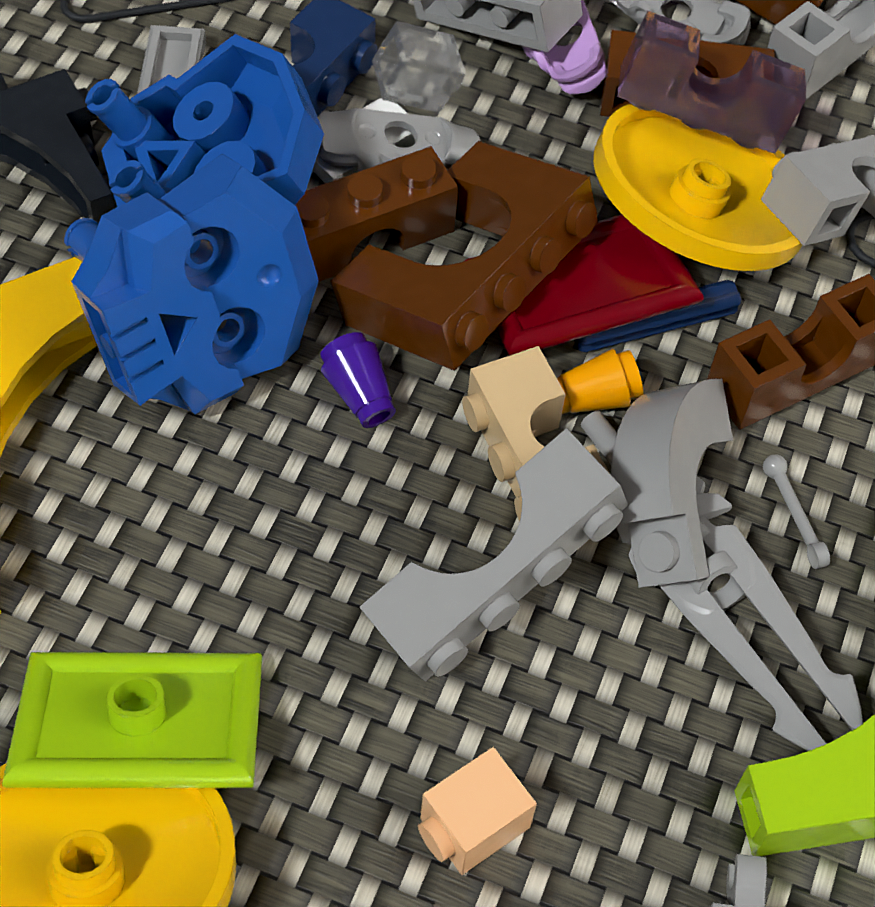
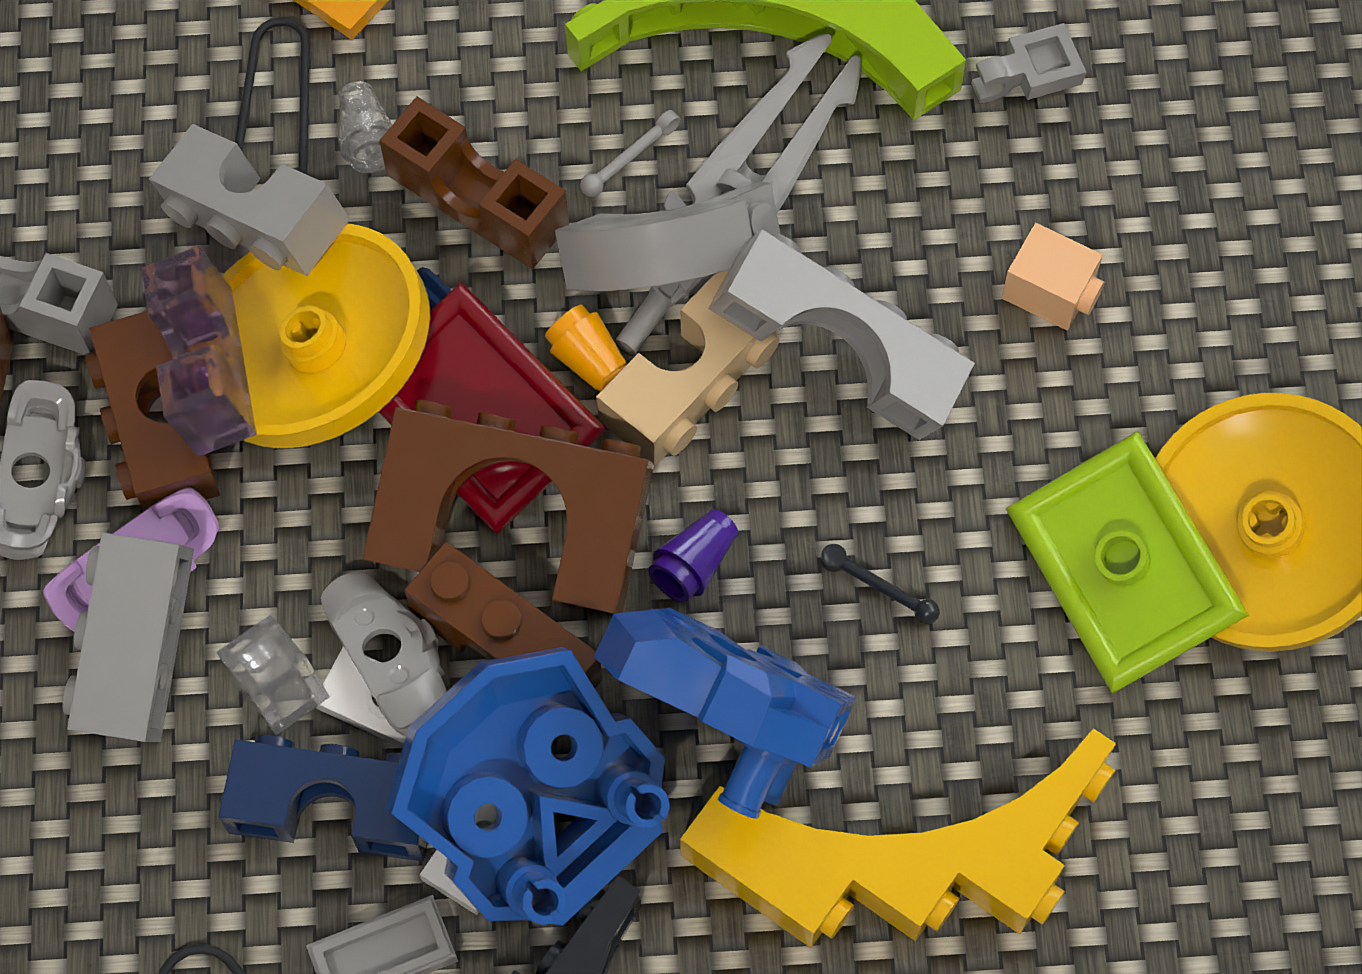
camera: 110 degrees left, 10 degrees up
none -> black hinge [821,544,940,625]

